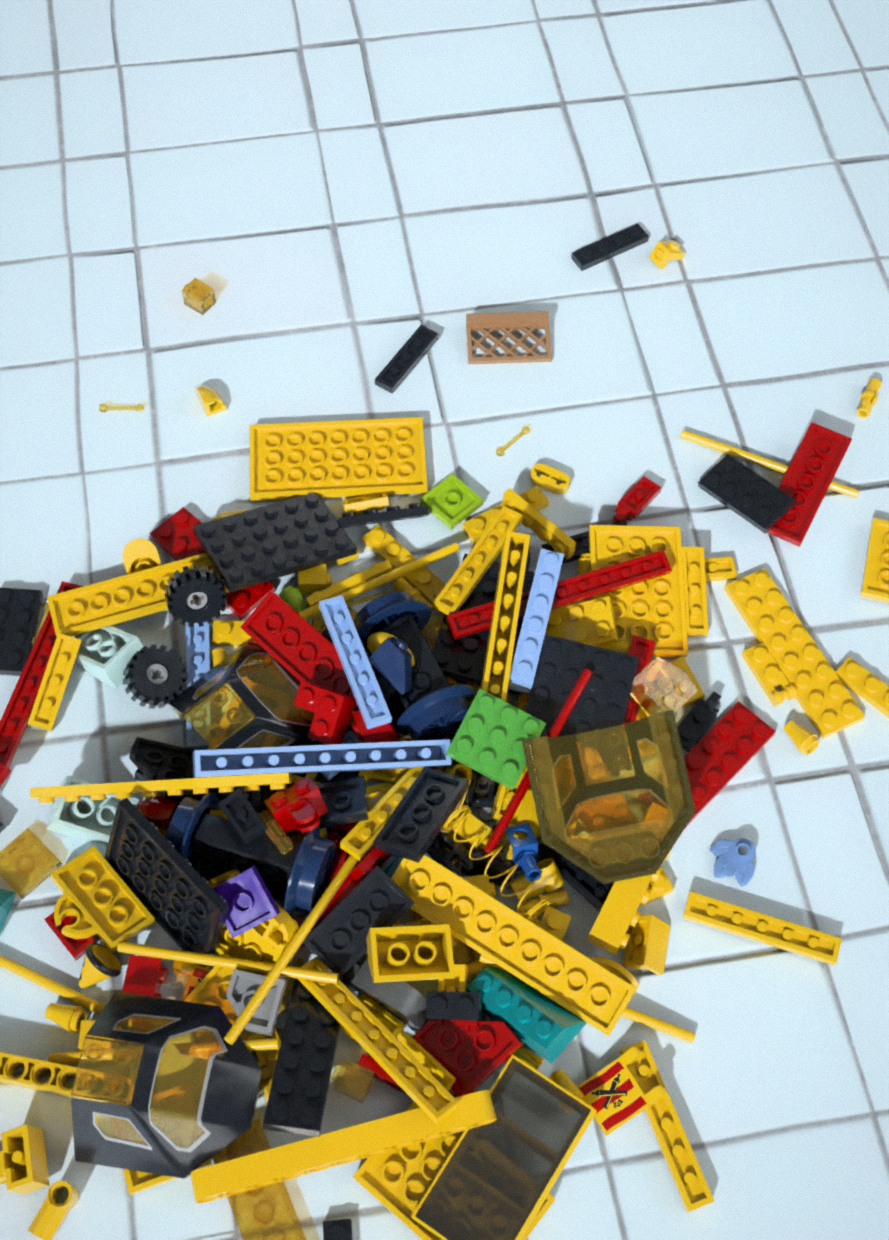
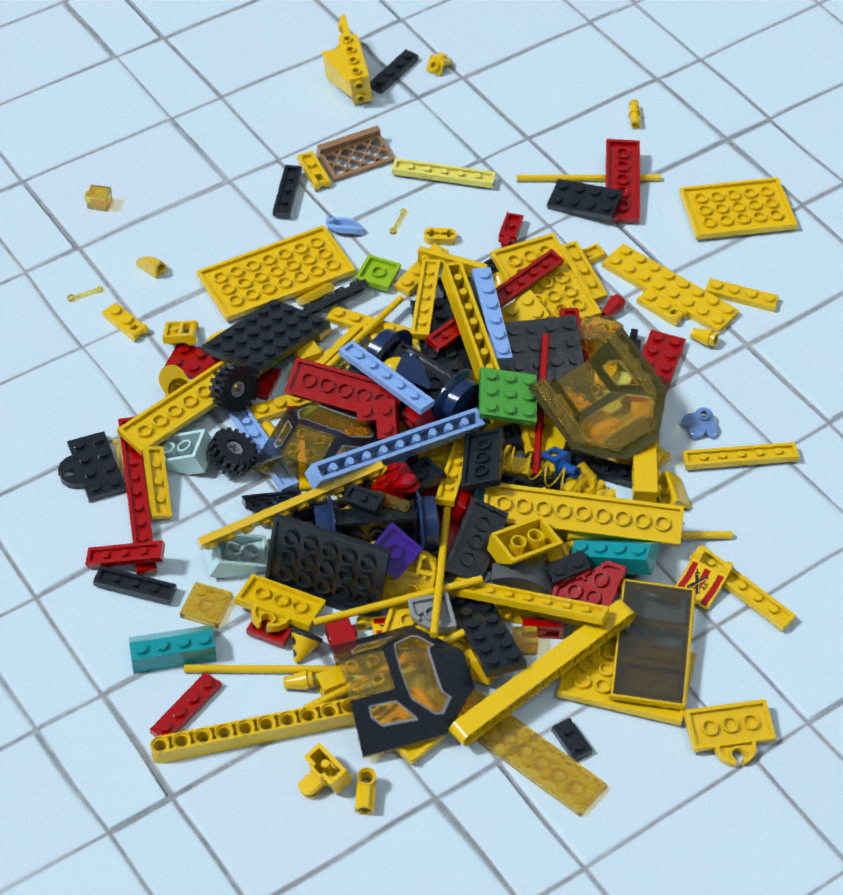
camera: 25 degrees left, 10 degrees down
none -> yellow plate [102,302,149,341]
none -> yellow plate [163,320,199,345]
none -> yellow plate [297,151,331,191]
none -> yellow wedge [322,14,373,104]
none -> light blue arm [325,215,364,235]
none -> light yellow plate [392,158,495,188]
none -> red cone [601,294,626,320]

